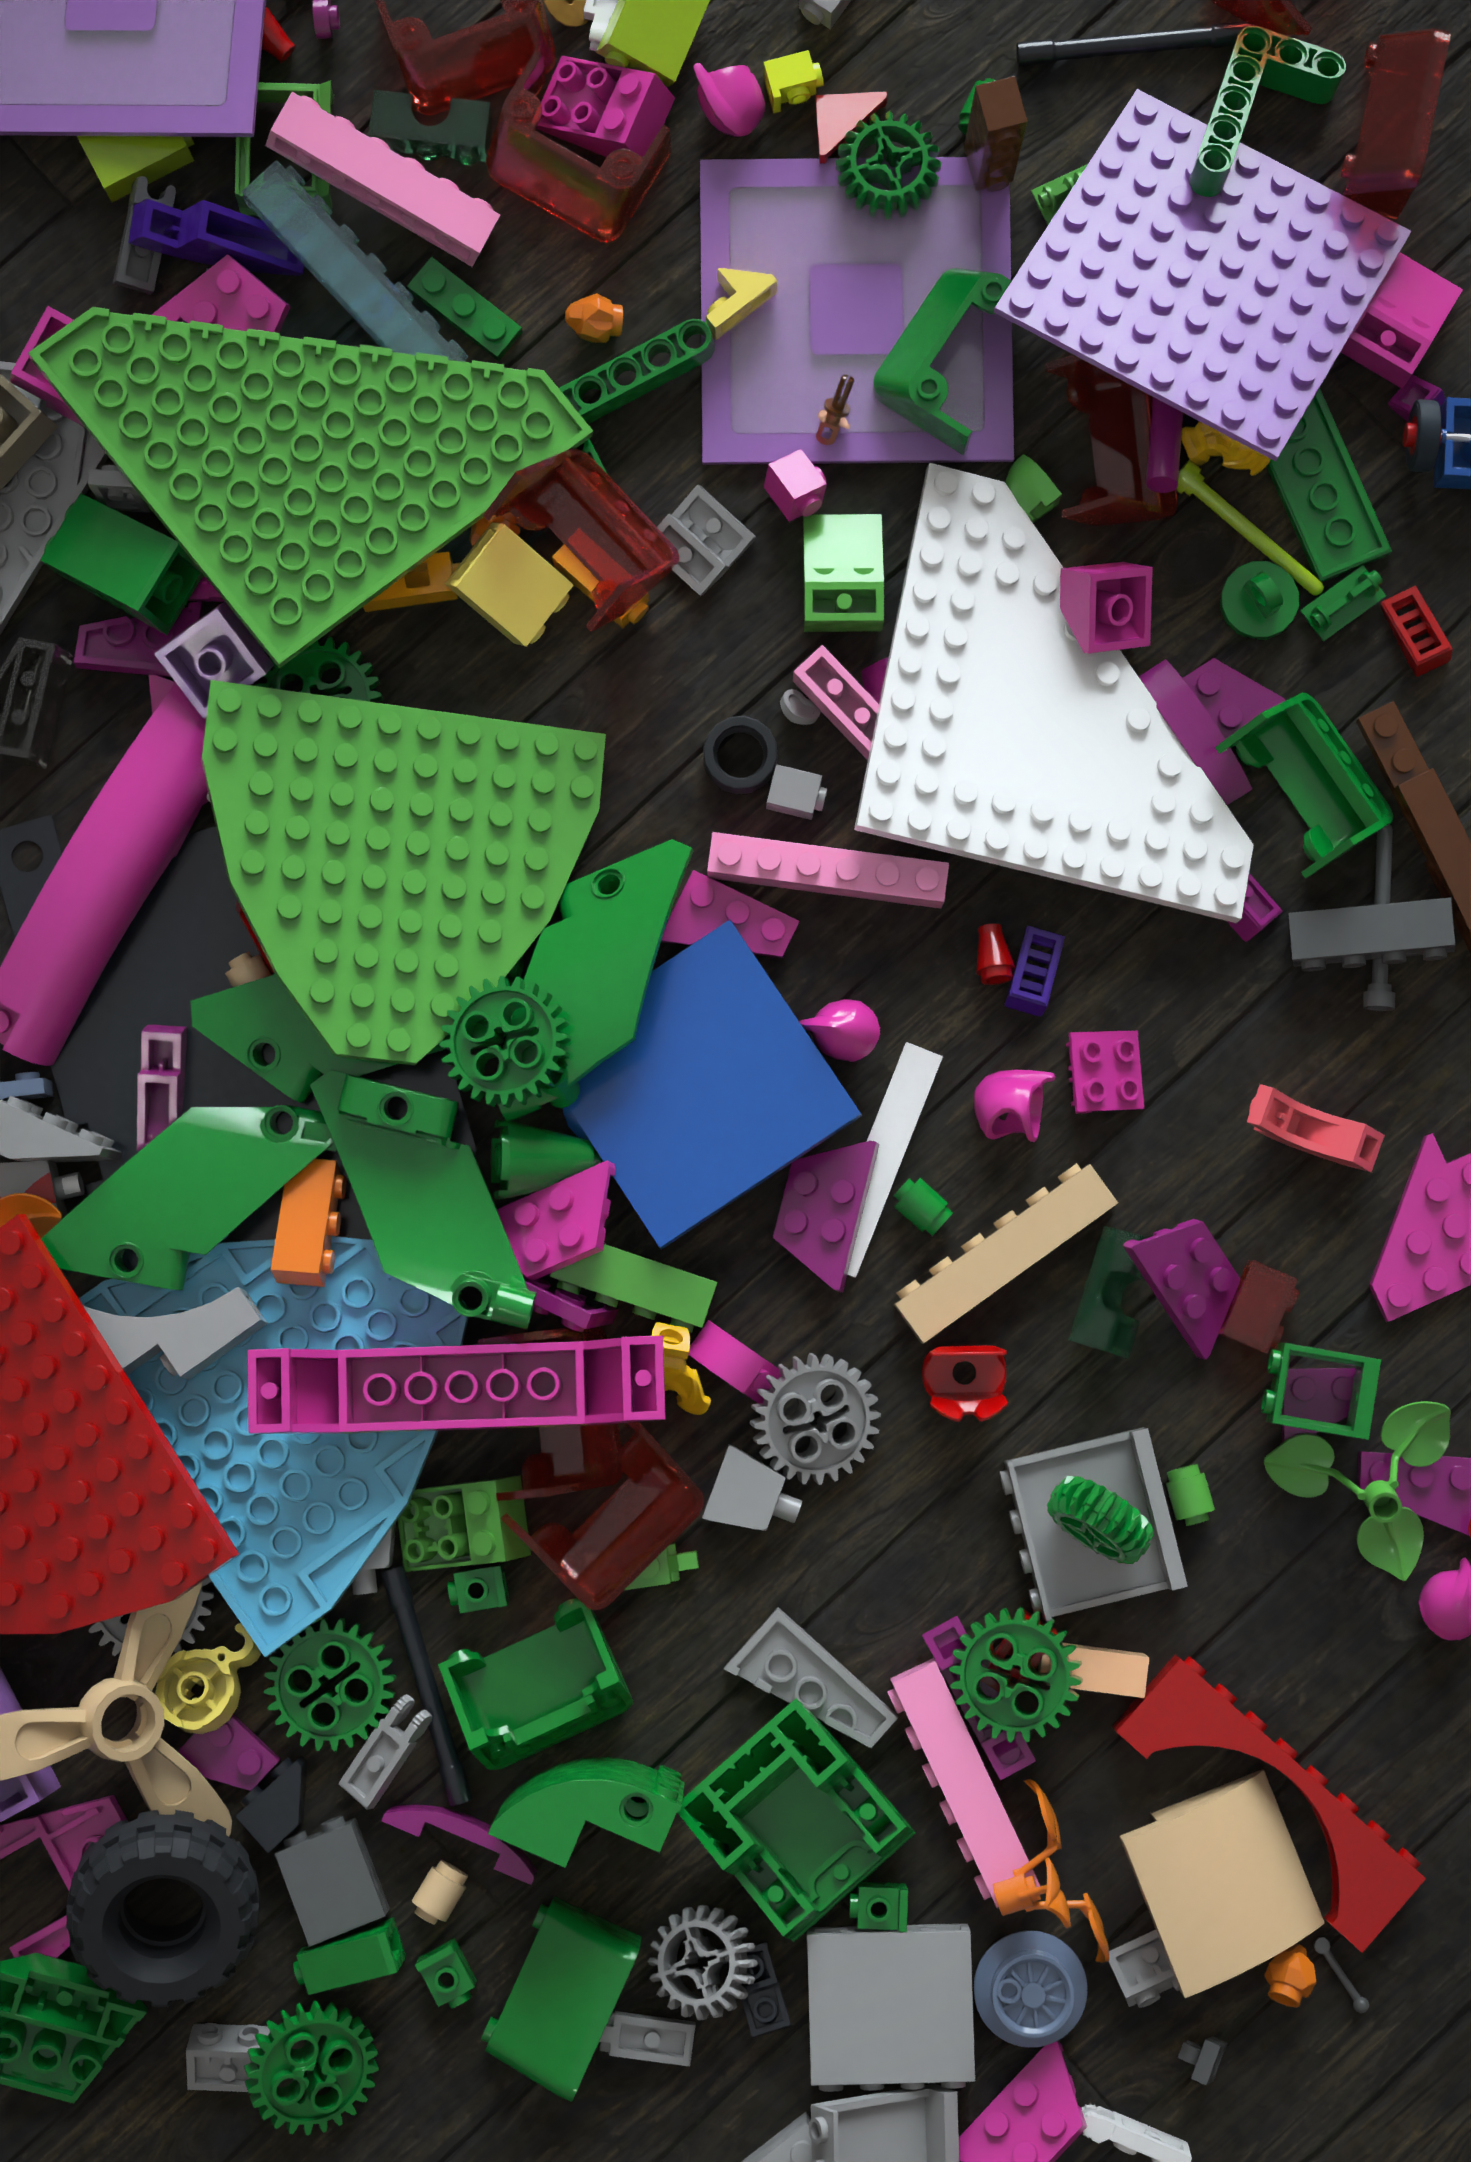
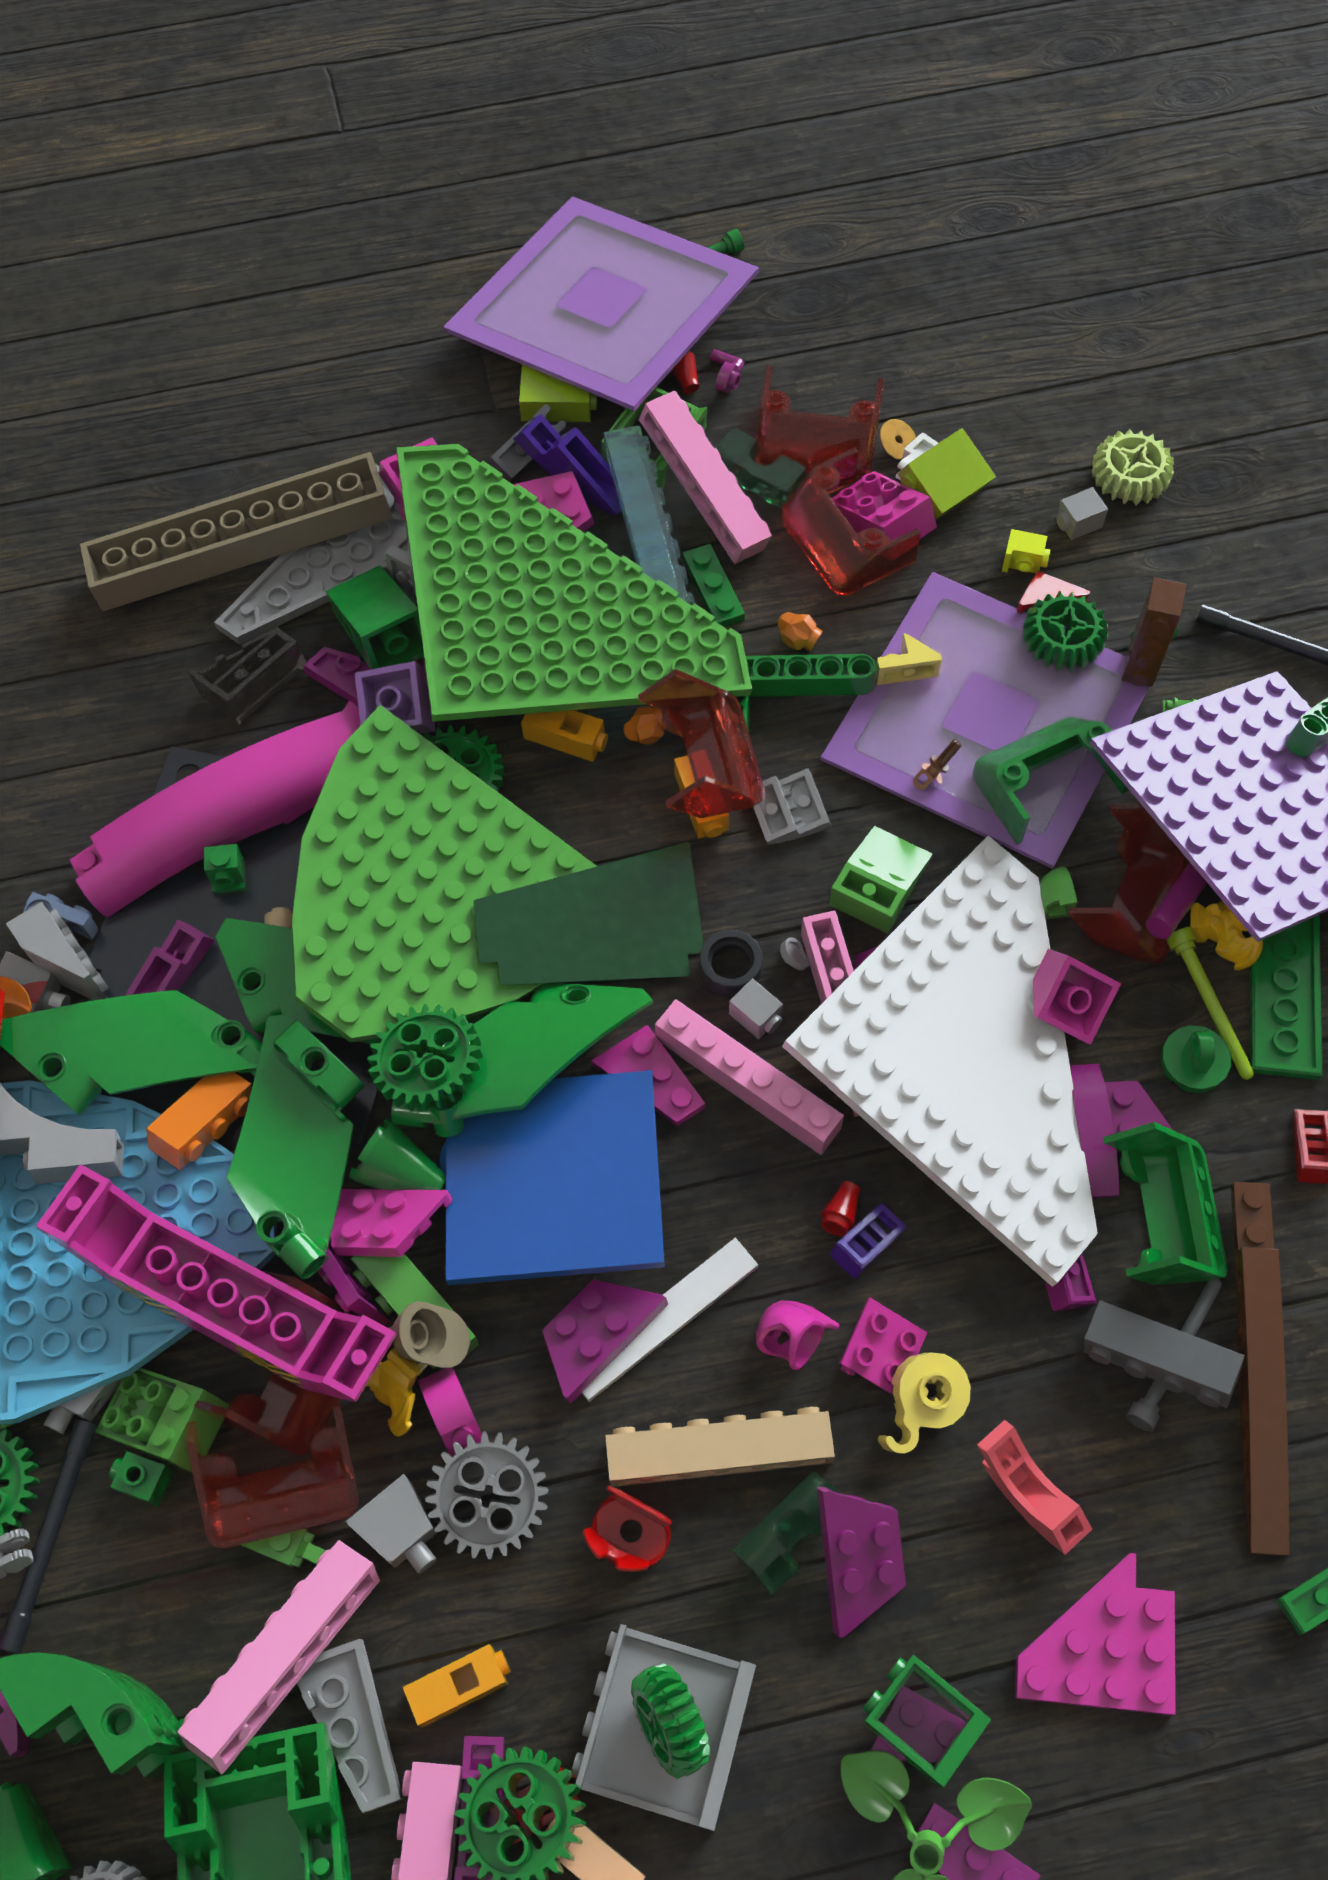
camera: 30 degrees right, 20 degrees down
green windscreen [438,1597,633,1770] -> none
light yellow brick [445,522,573,647] -> none
dark pink piece [693,63,765,137] -> none
brick [764,449,827,522] -> none
dark pink piece [799,999,880,1062] -> none
green brick [893,1178,953,1236] -> none
bright green brick [1166,1464,1215,1526] -> none
clear red brick [1218,1260,1299,1353] -> none
green hinge [1300,565,1386,642] -> none
none -> bright pink brick [177,1540,380,1775]
none -> green brick [204,844,246,894]
none -> dark tan piece [389,1301,470,1368]
none -> light orange brick [403,1644,511,1728]
none -> dark green sticker [473,842,704,985]
none -> light yellow piece [878,1353,971,1453]

